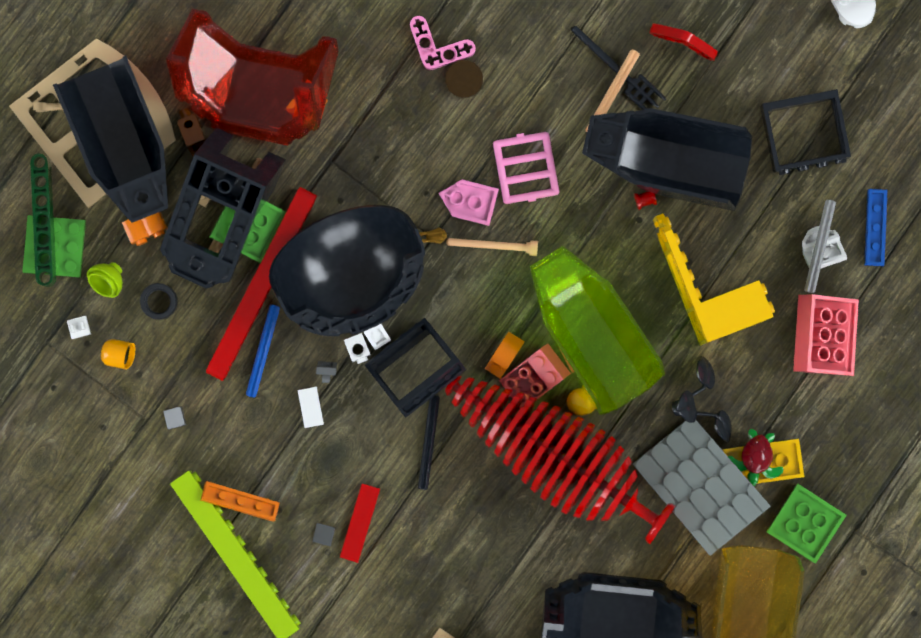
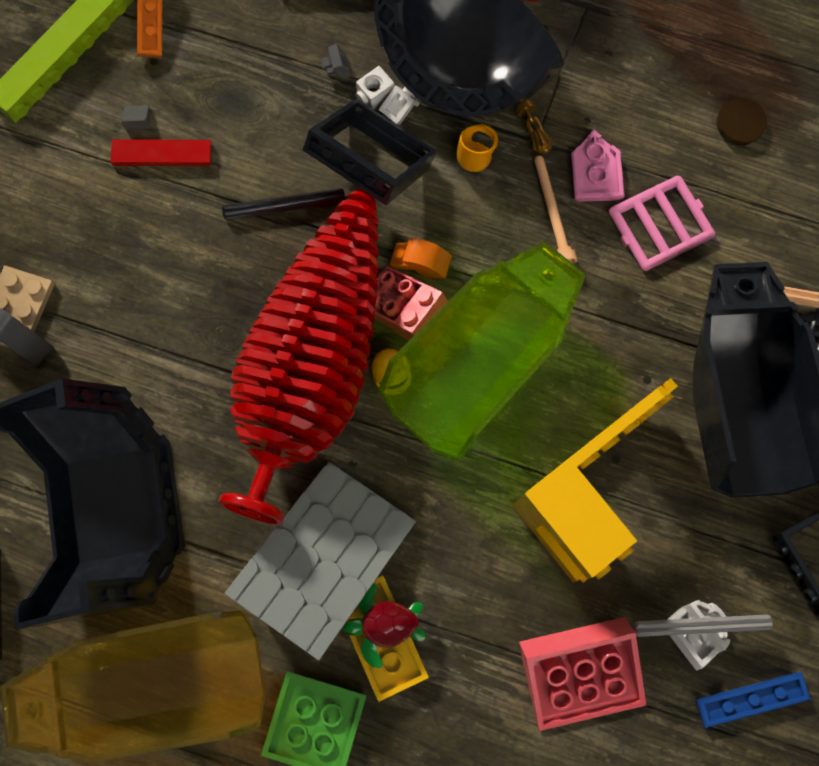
camera: 70 degrees right, 10 degrees down
white tile [298,387,324,428] -> none
bright pink beam [410,16,475,70] -> none
red bush [634,192,657,210] -> none
black plant [672,356,732,443] -> none
none -> light orange helmet [457,124,498,172]

